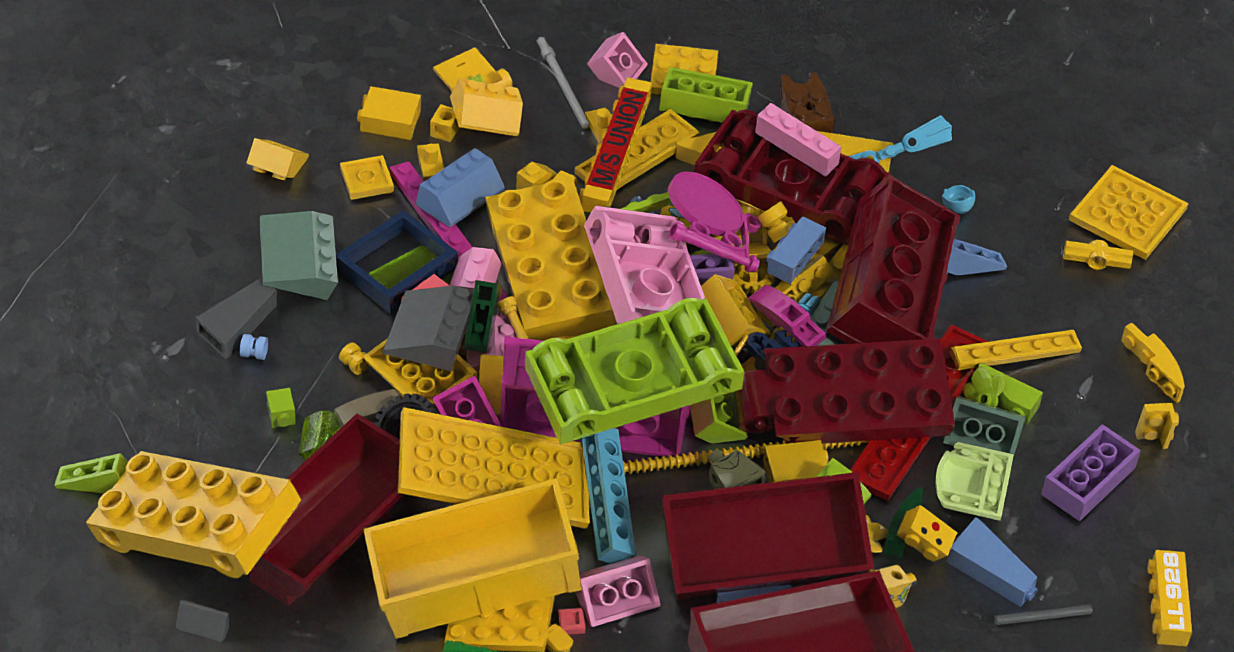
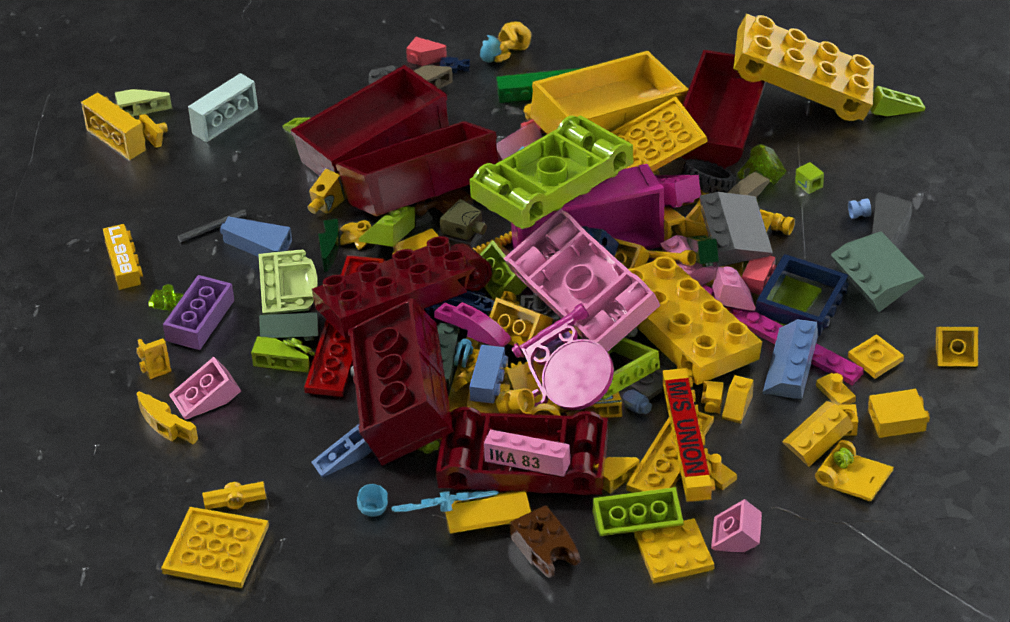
camera: 165 degrees right, 5 degrees down
light grey bar [537,37,590,129] -> none
yellow brick [897,505,957,562] -> none
yellow tile [949,330,1082,370] -> none
none -> clear neon green tile [149,284,184,311]
none -> bright pink slope [169,357,241,420]

